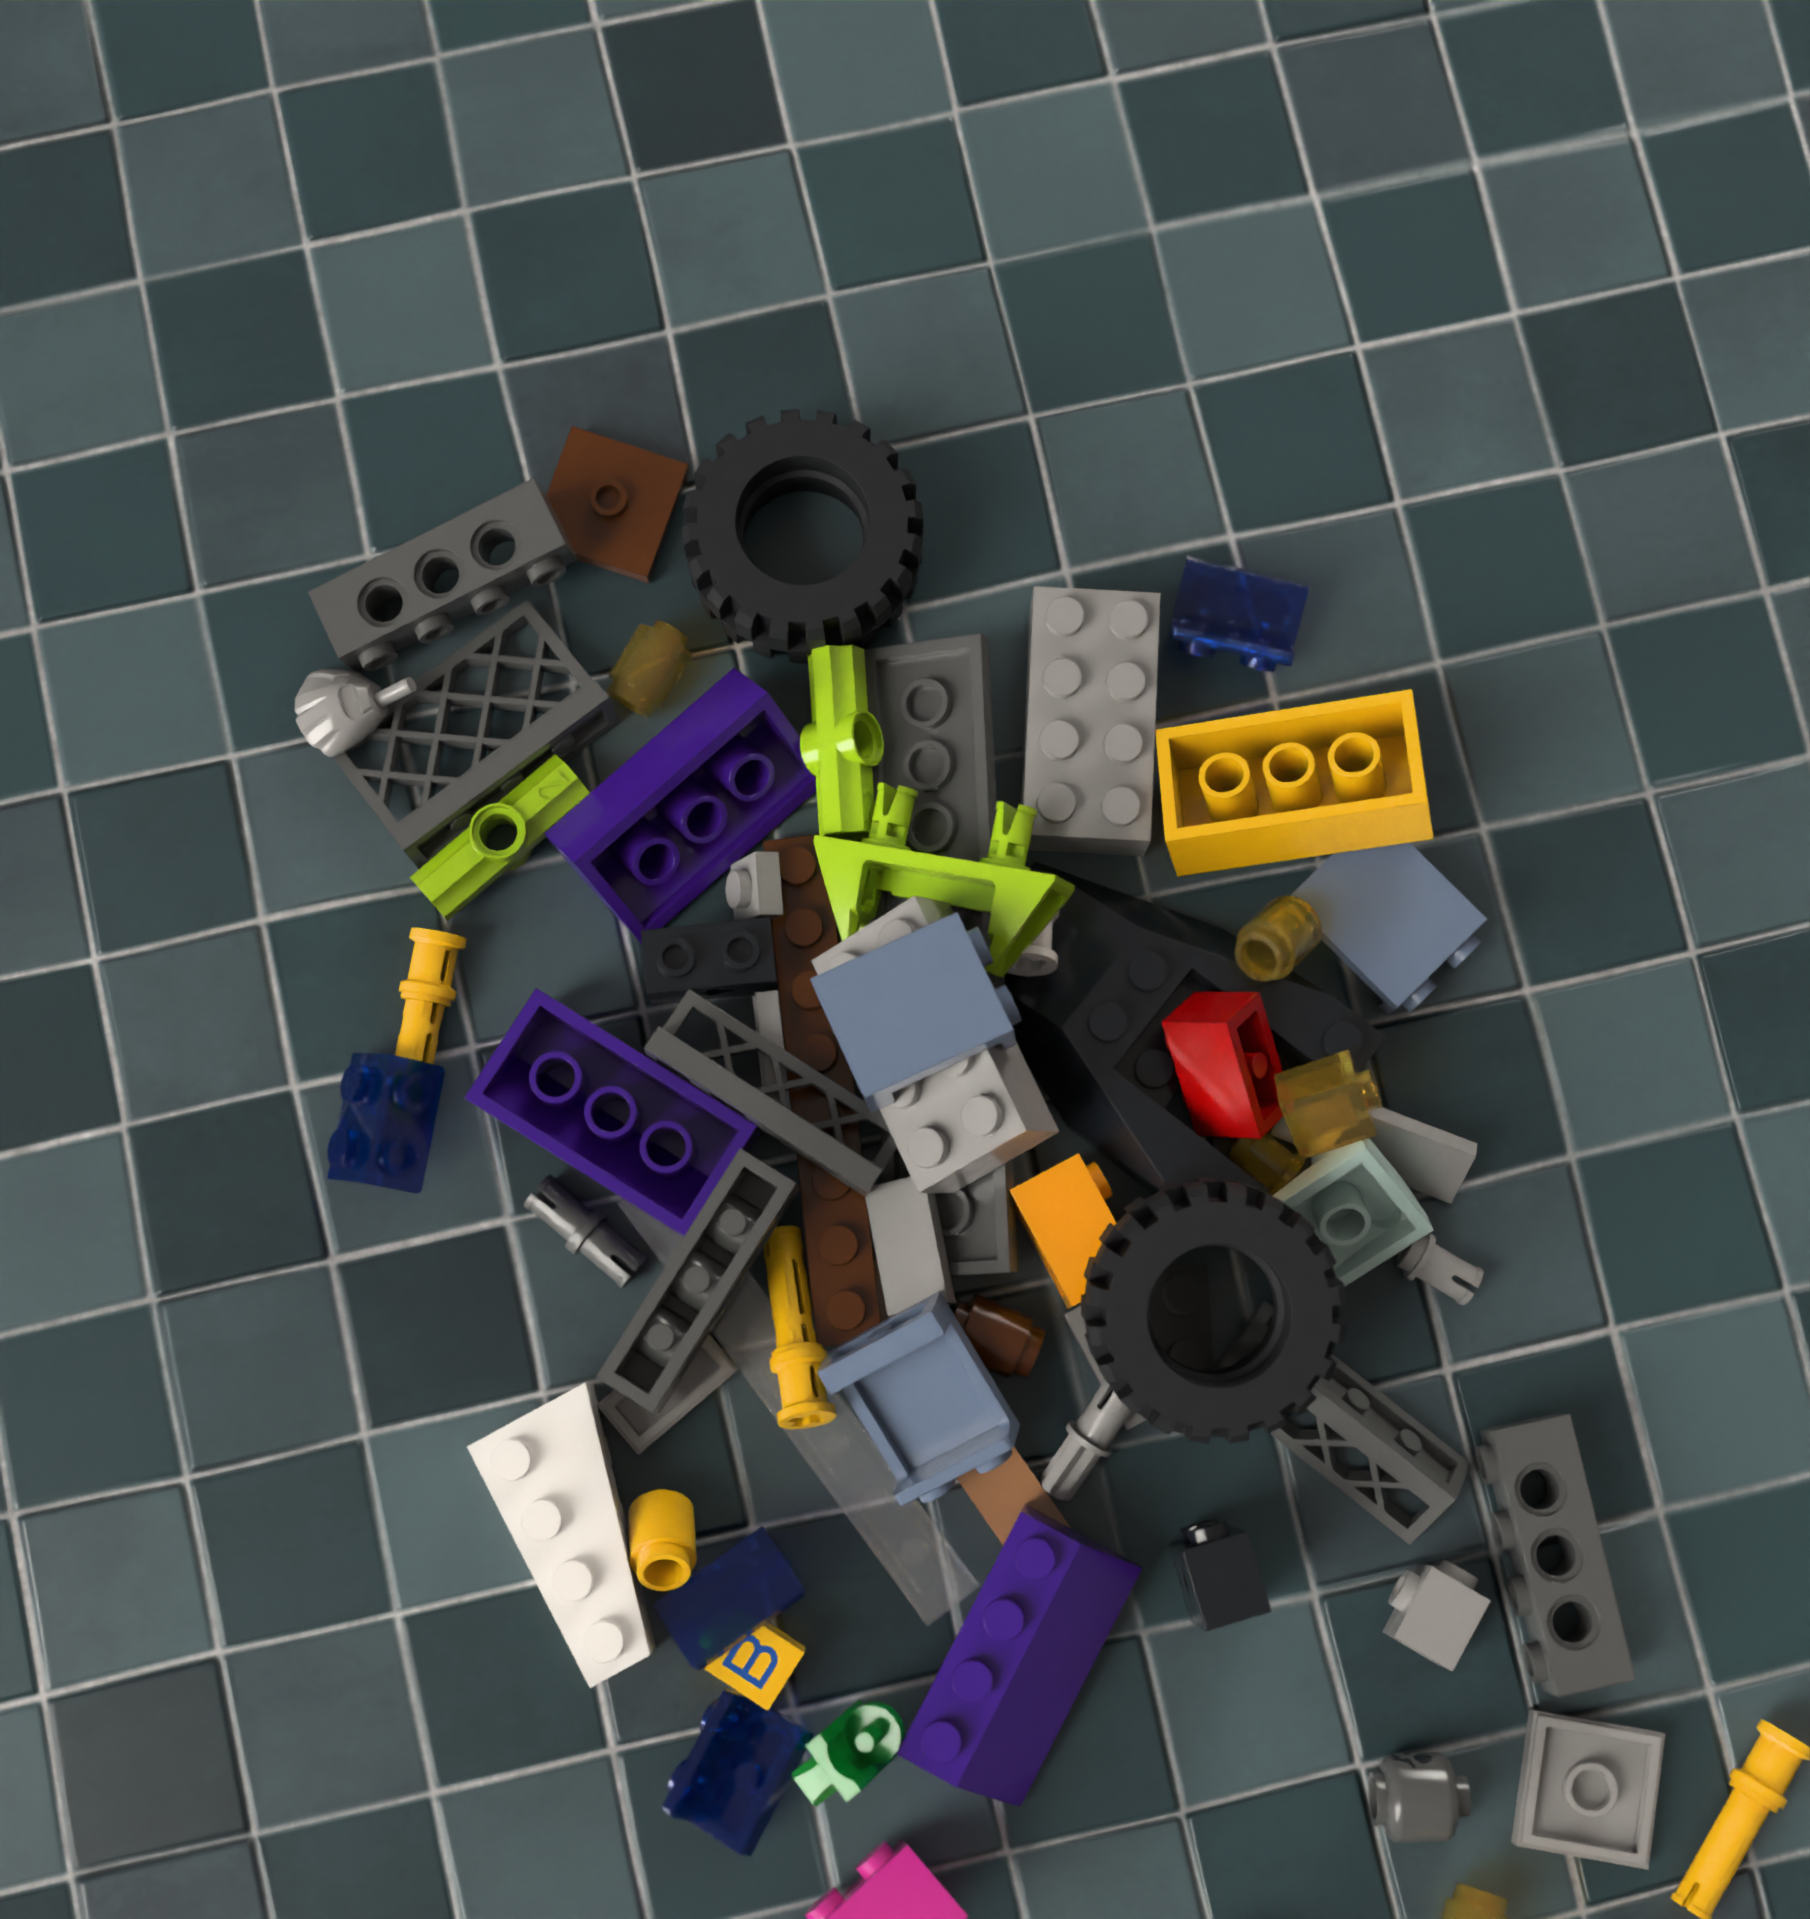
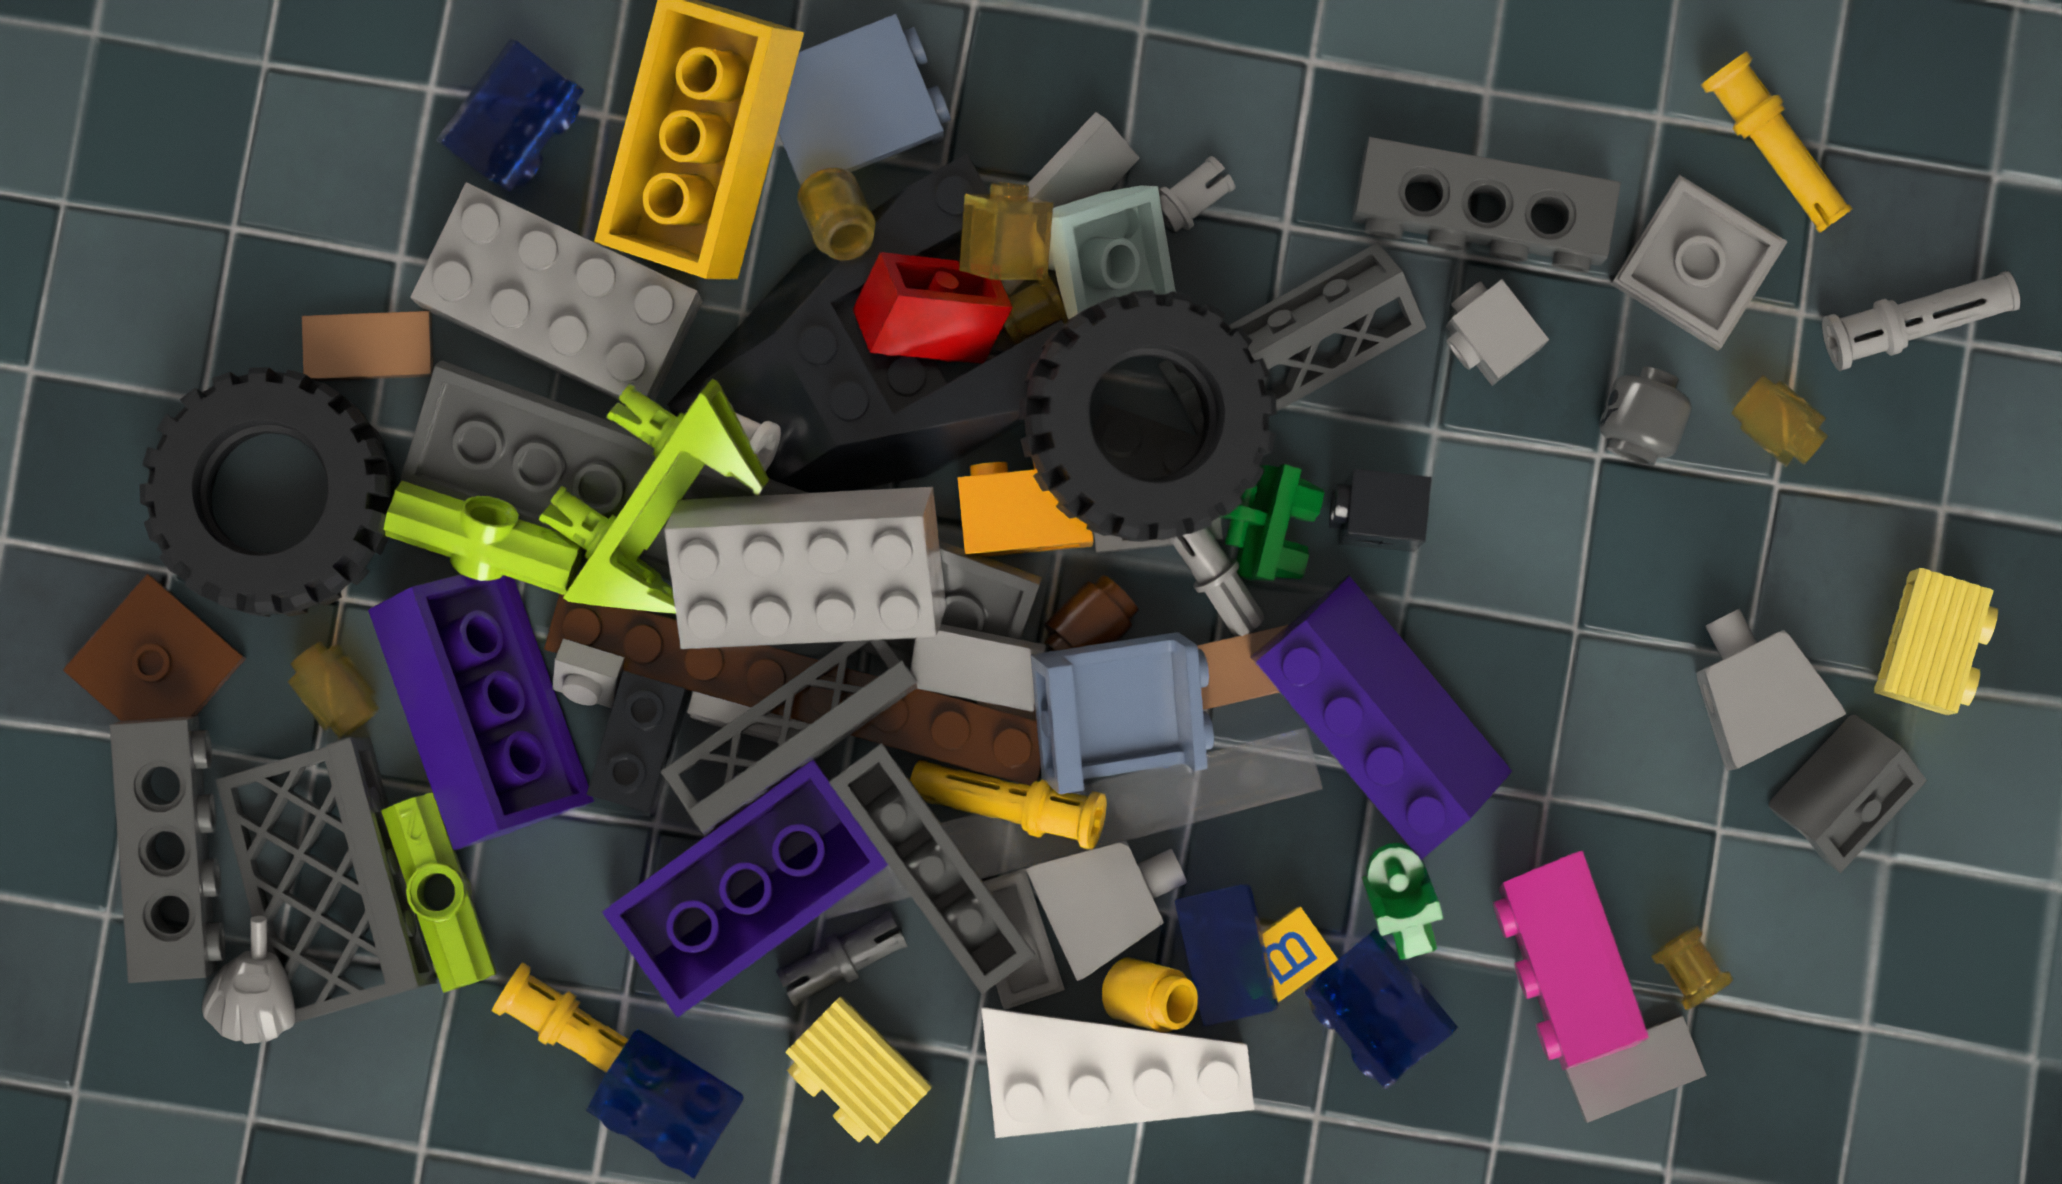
camera: 65 degrees left, 5 degrees up
sand blue panel [810,912,1022,1113] -> none
none -> medium nougat tile [302,311,433,381]
none -> light yellow brick [785,996,933,1143]
none -> light grey torso [1026,841,1187,981]
none -> green hips [1219,464,1325,581]

